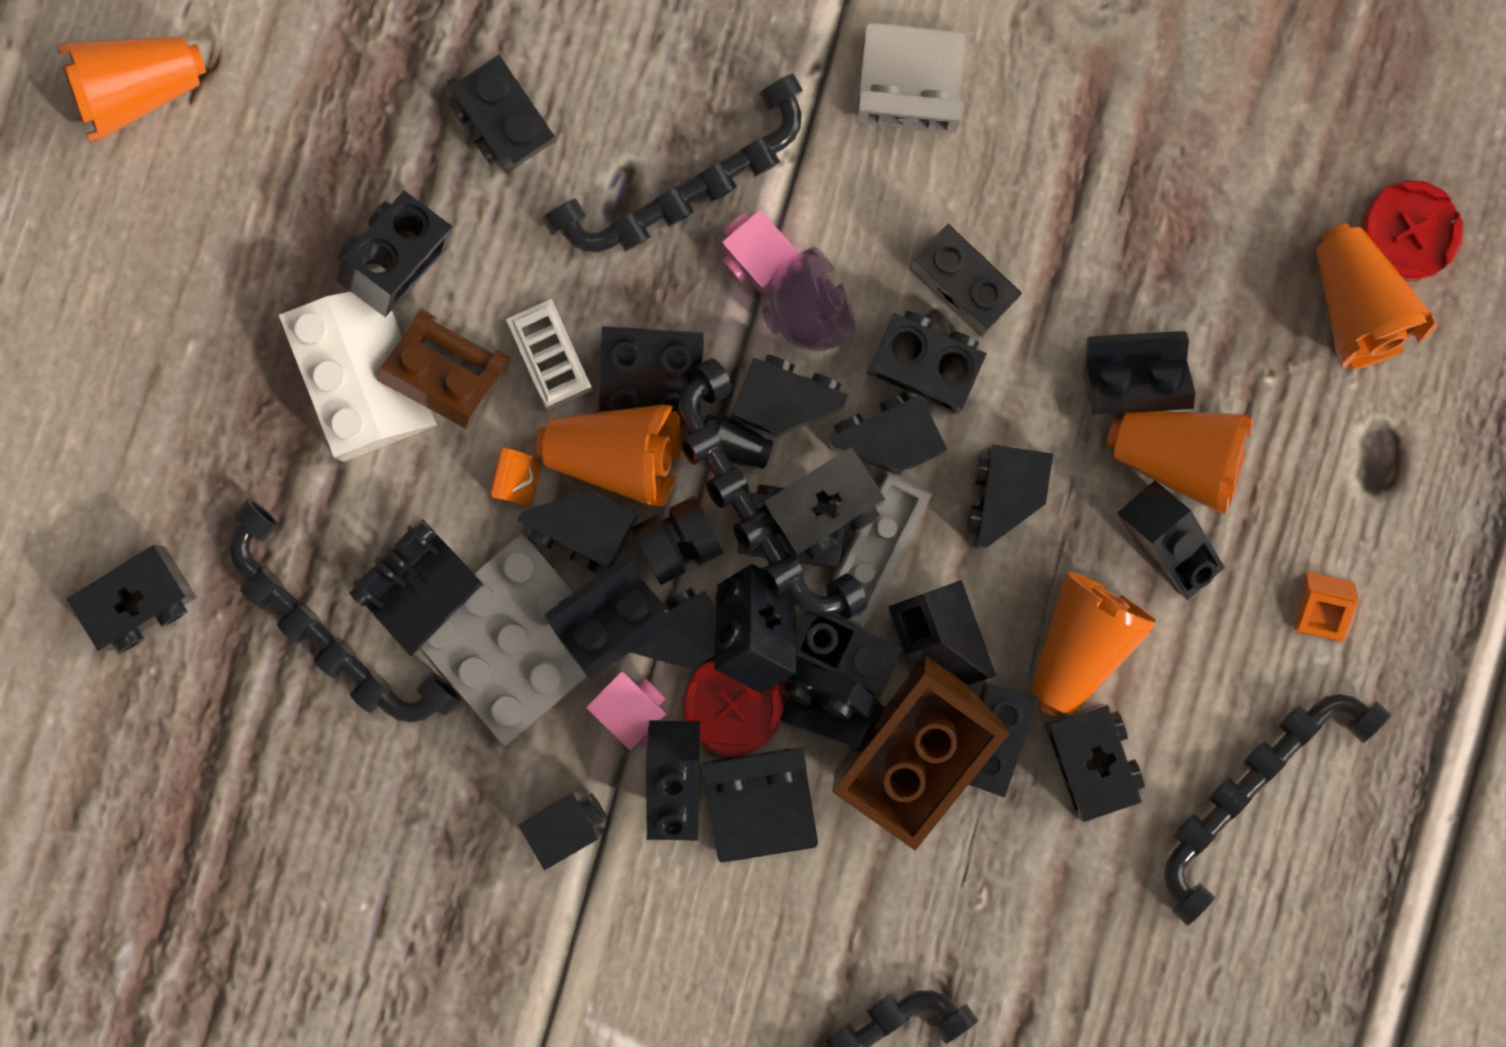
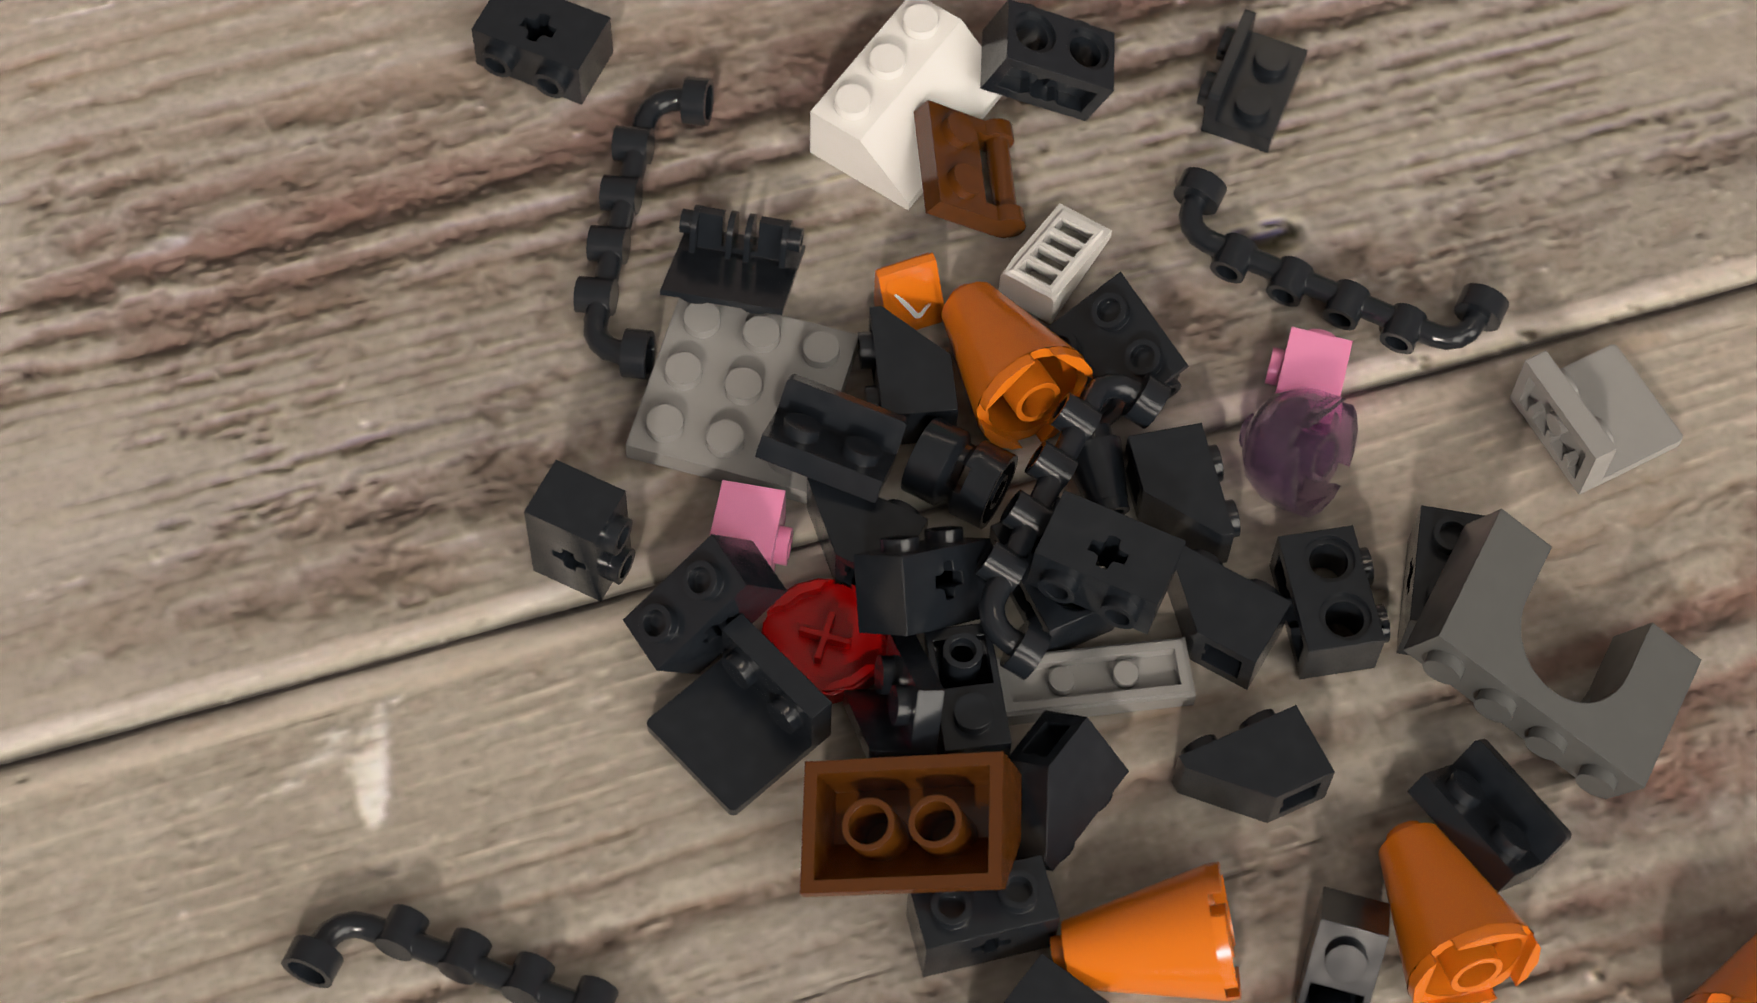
camera: 55 degrees right, 25 degrees down
none -> dark grey arch [1403,509,1702,799]

